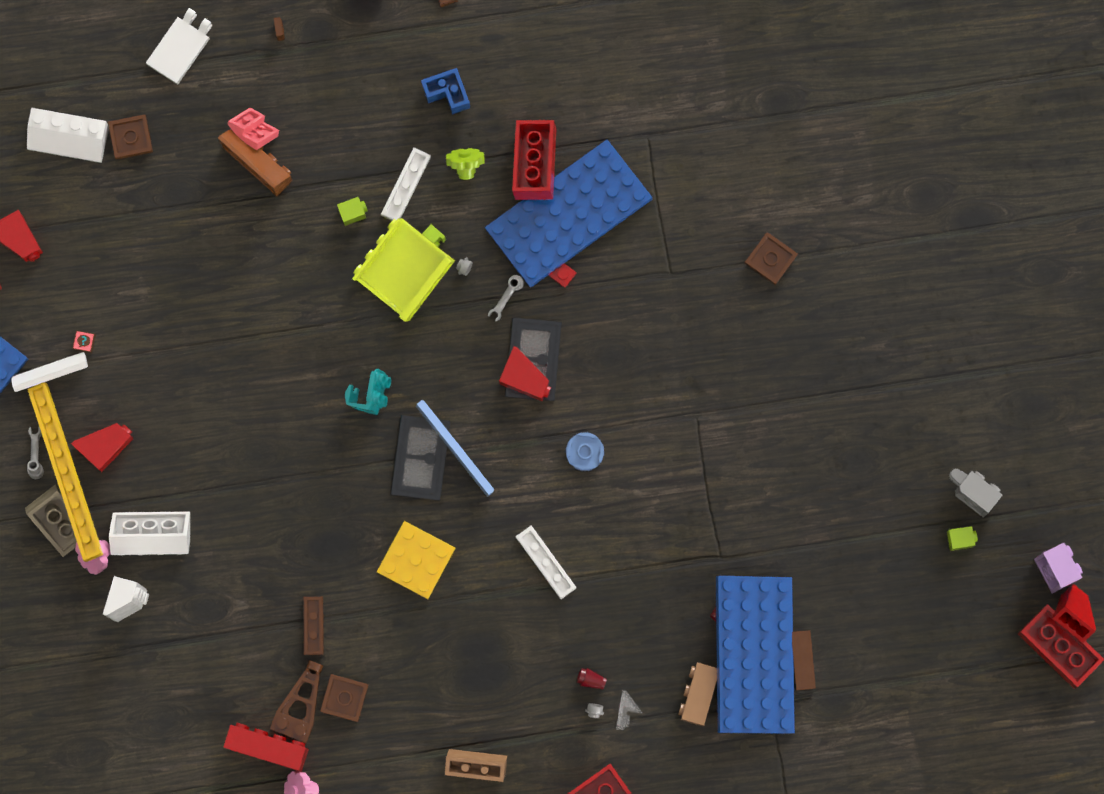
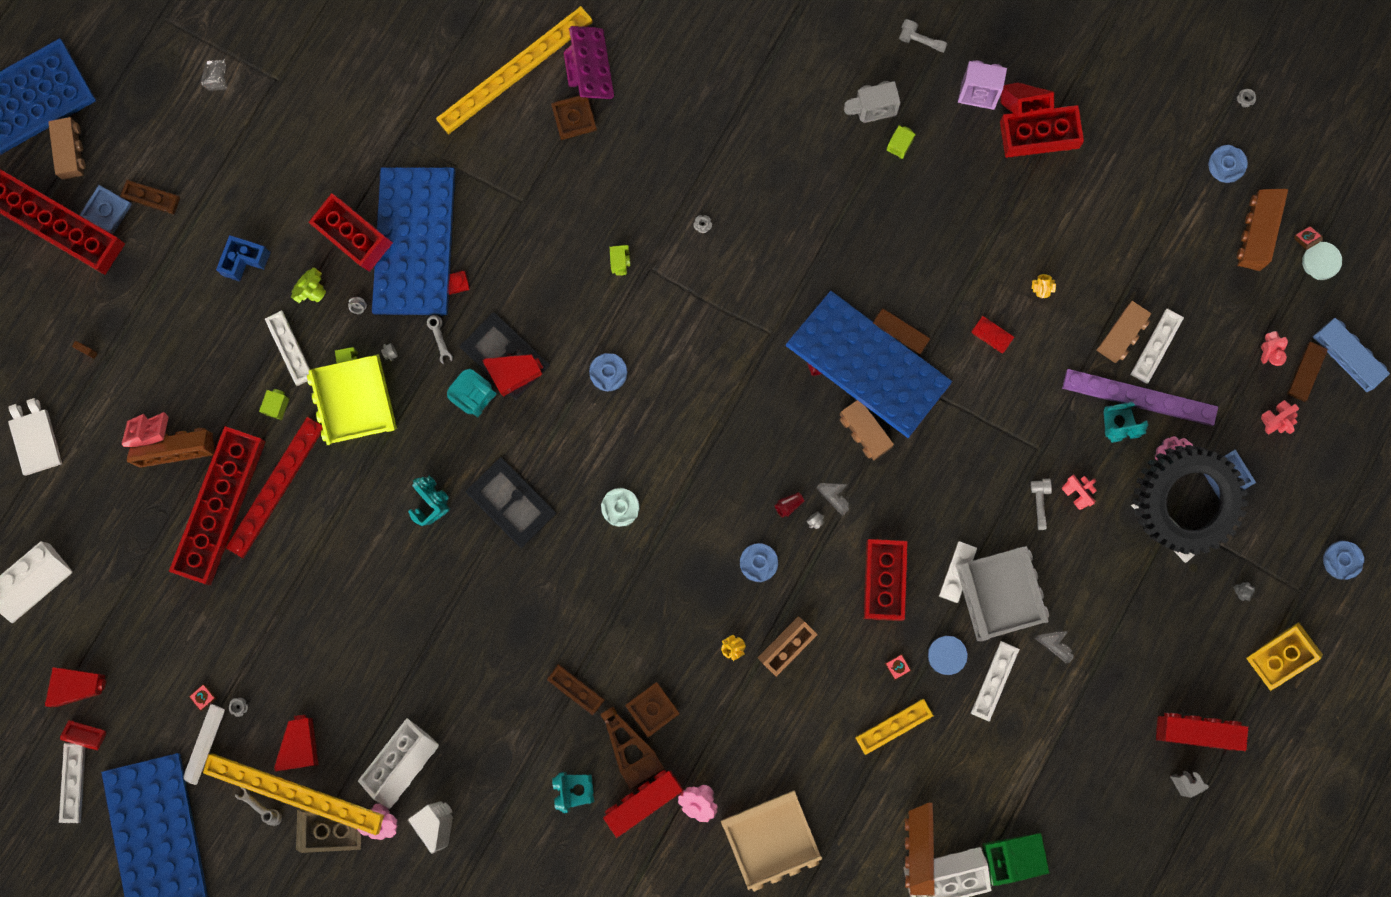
camera: 45 degrees left, 0 degrees up
reddish brown plate [108,114,153,160] -> none
yellow plate [377,521,456,599] -> none
light blue tile [416,400,494,497] -> none
white tile [516,526,576,599] -> none
none -> red brick [169,426,266,586]
none -> red plate [226,417,323,558]
none -> light grey plate [229,697,248,717]
none -> light grey plate [348,297,367,314]
none -> yellow plate [436,6,593,135]
none -> teal piece [447,369,497,418]
none -> teal piece [552,772,595,813]
none -> magenta bracket [563,26,614,99]
none -> light aqua tile [601,488,640,527]
none -> lime brick [609,245,630,276]
none -> light grey plate [694,215,712,233]
none -> yellow gear [721,634,745,661]
none -> medium blue tile [740,543,778,582]
none -> light grey brick [899,20,947,53]
none -> red plate [971,316,1014,354]
none -> yellow gear [1032,274,1056,298]

